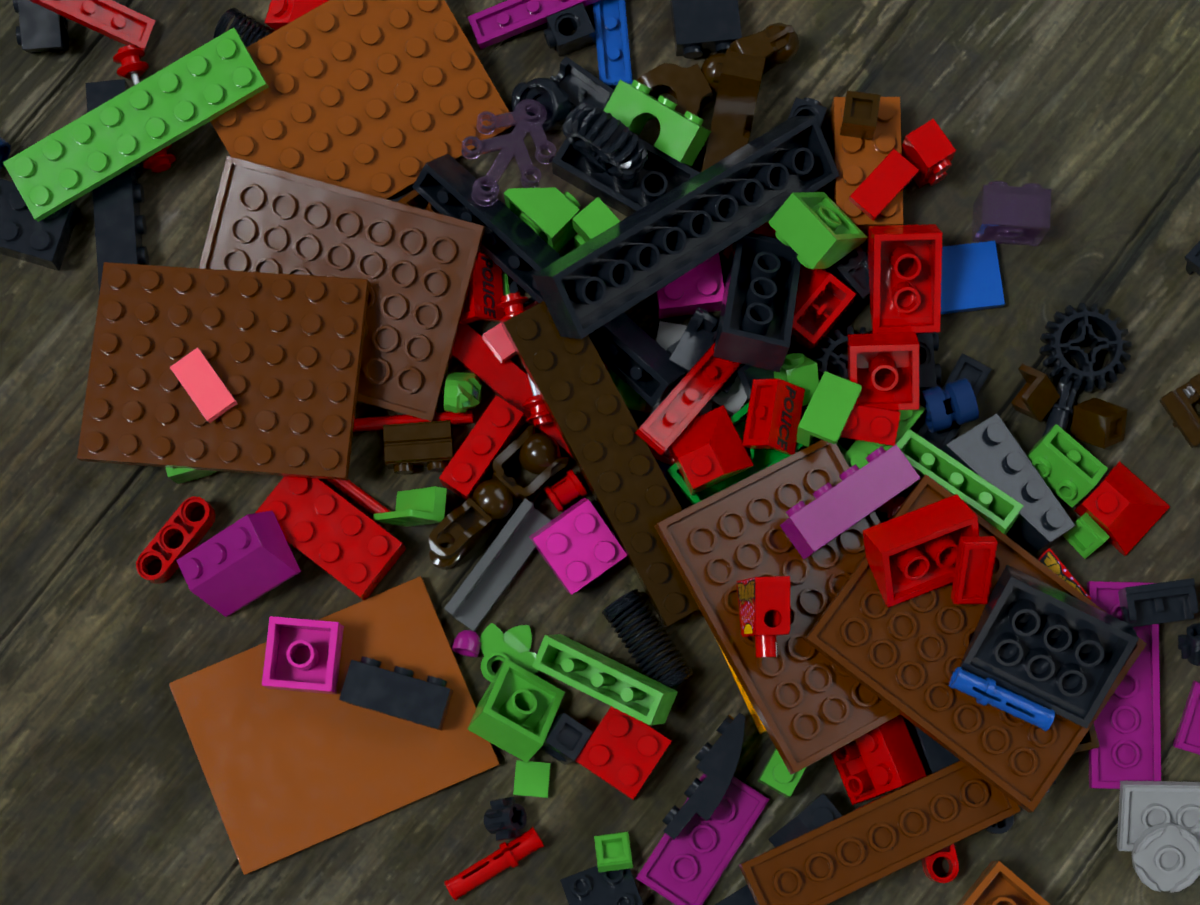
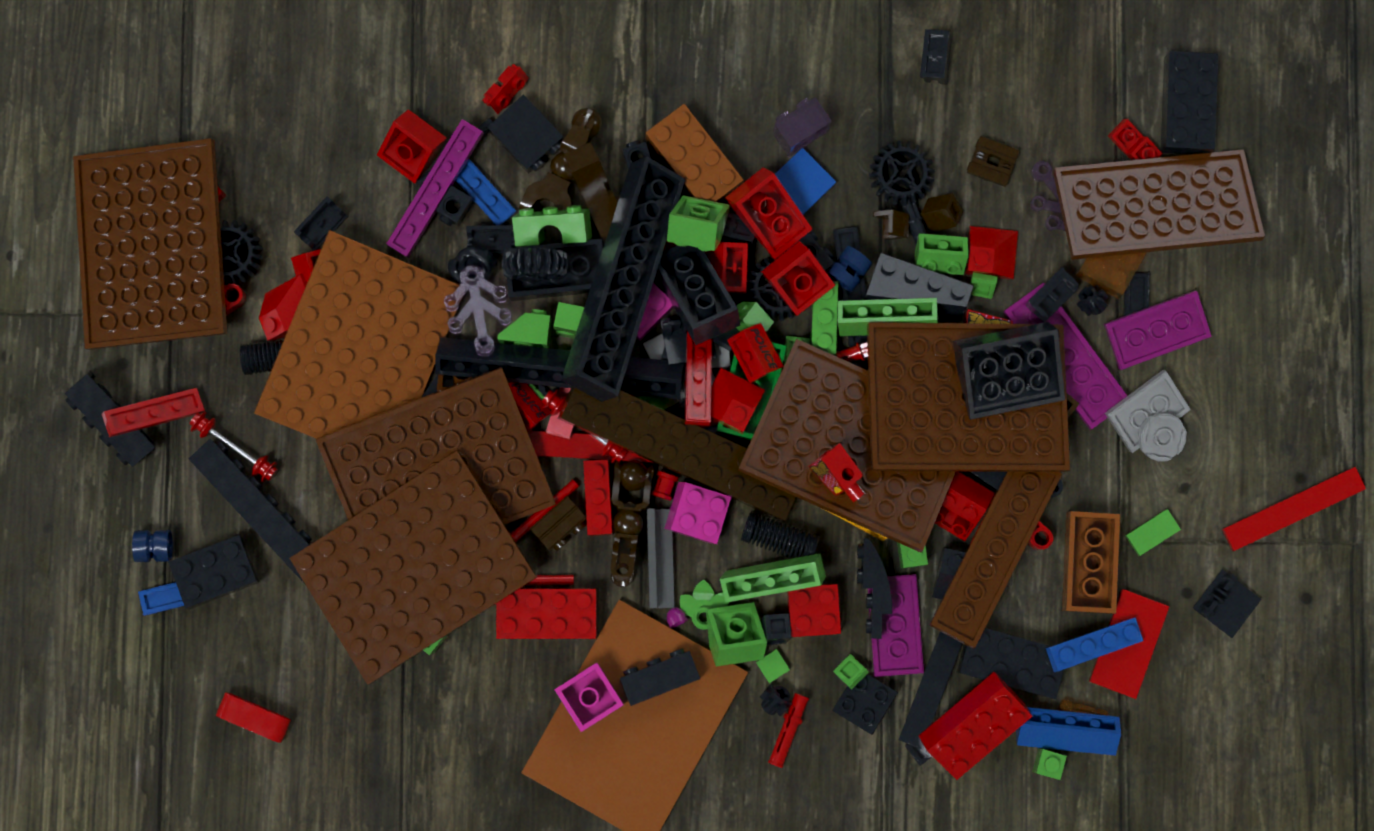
camera: 45 degrees left, 5 degrees up
bright green plate [3,27,269,222] -> none
red beam [136,496,216,584] -> none
coral tile [170,347,238,423] -> none
magenta slope [176,511,301,617] -> none
bright green panel [373,486,447,527] -> none
bright green rock [444,372,483,414] -> none
magenta brick [780,444,920,559] -> none
bright green panel [796,371,862,447] -> none
dark brown panel [840,90,881,140] -> none
red plate [840,404,901,446] -> none
red tile [848,149,919,221] -> none
red slope [863,494,979,608] -> none
red brick [902,118,956,188] -> none
blue pin [949,666,1055,731] -> none
red tile [951,536,998,604] -> none

